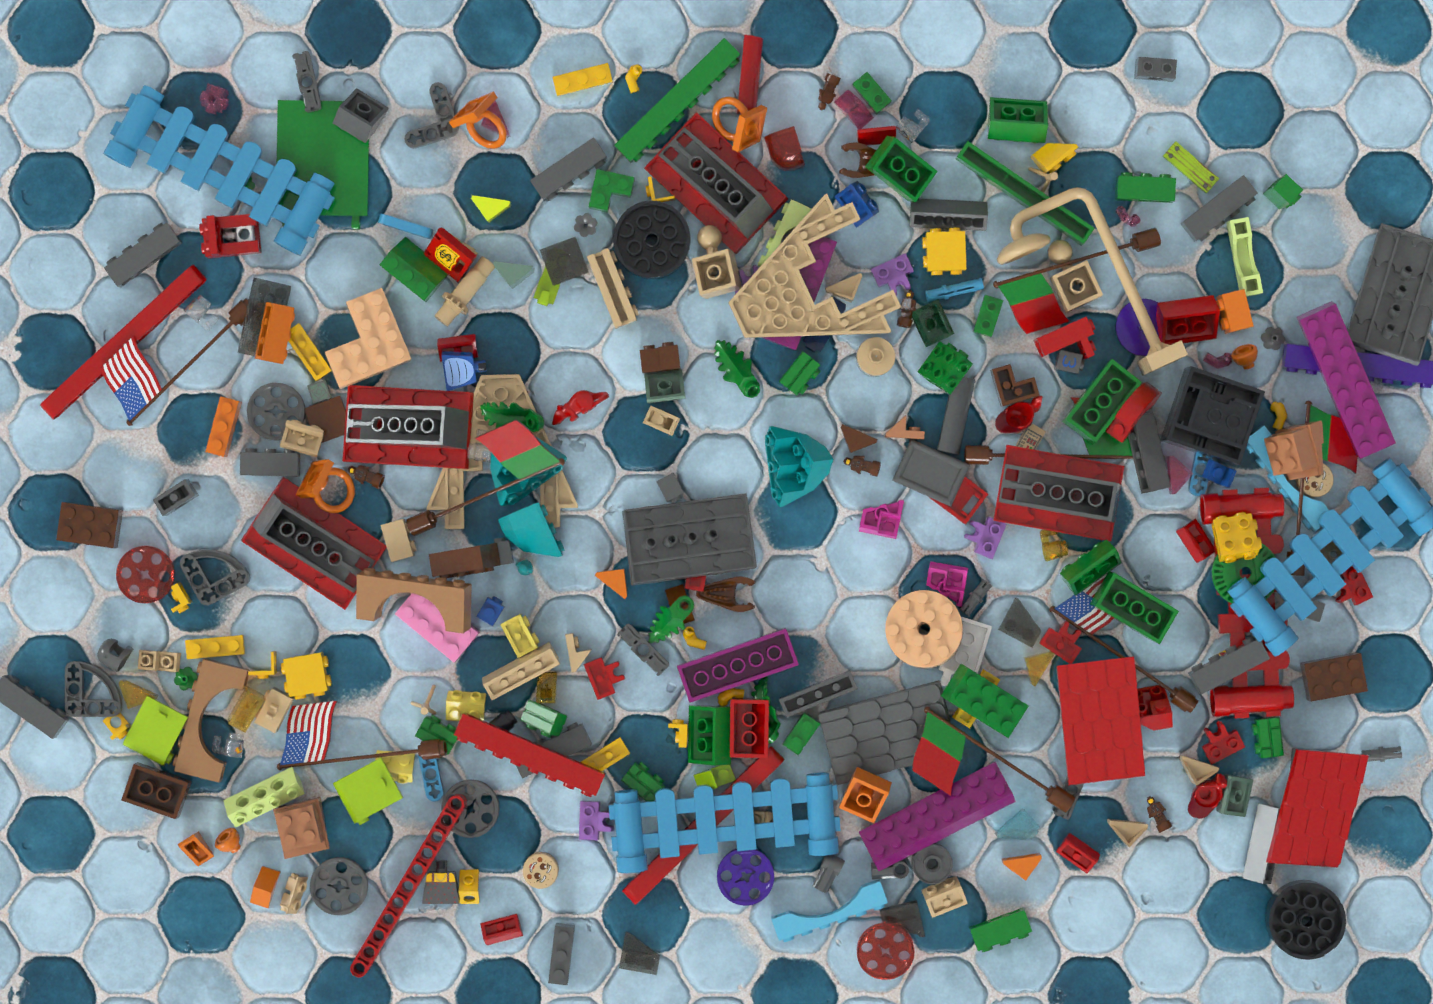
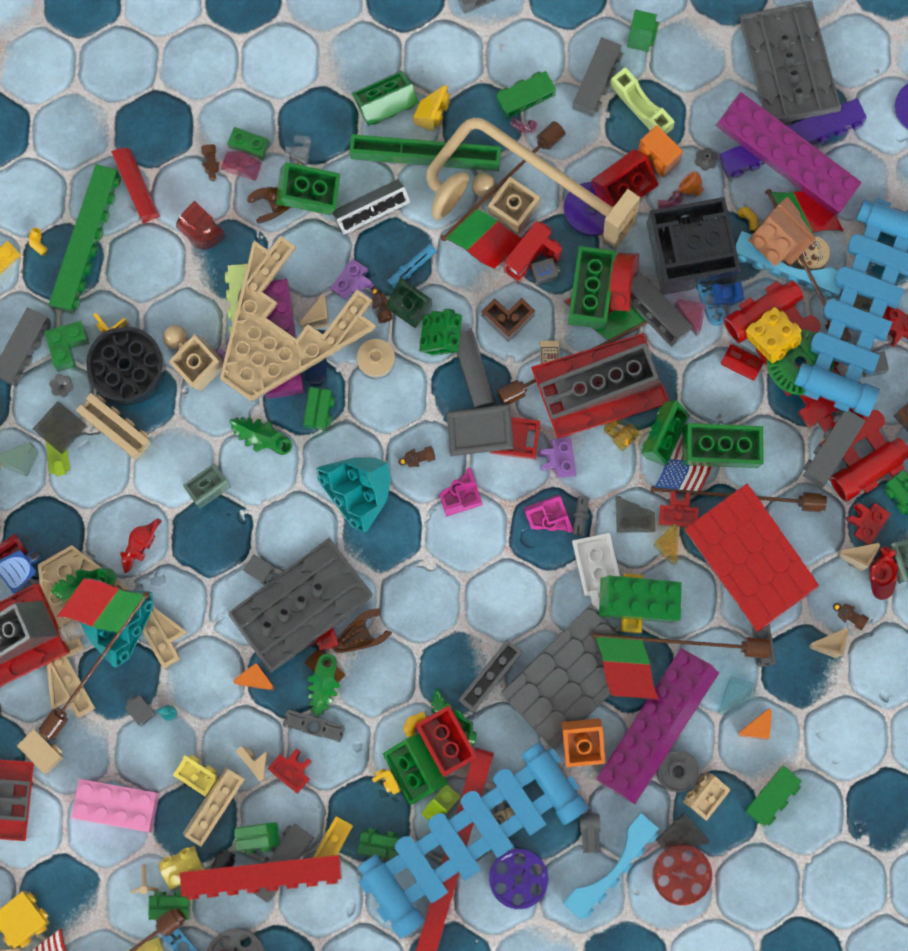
camera: 25 degrees left, 10 degrees down
medium nougat arch [356,568,472,634] -> none
reddish brown brick [429,543,501,579] -> none
blue bracket [476,596,505,626] -> none
teal brick [498,502,565,557] -> none
clear yellow slope [536,672,557,703] -> none
medium lavender plate [579,801,614,841] -> none
reddish brown brick [640,342,681,374] -> none
tan slope [643,406,680,436] -> none
piece [644,112,788,254] -> none
magenta brick [677,628,799,703] -> none
yellow arm [683,626,707,650] -> none
orange tile [712,97,767,152] -> none
green brick [782,712,820,756] -> none
blue bracket [834,181,879,228] -> none
reddish brown slope [840,424,878,453] -> none
red slope [857,126,896,145] -> none
dark grey piece [871,860,909,880] -> none
nougat slope [885,415,925,439] -> none
light nougat brick [885,590,963,669] -> none
yellow brick [922,228,966,275] -> none
green piece [973,295,1004,338] -> none
red hair [995,396,1043,434] -> none
tan plant [1028,167,1058,193] -> none
red slope [1056,833,1100,873] -> none
red slope [1137,685,1173,731] -> none
lime tile [1163,141,1219,193] -> none

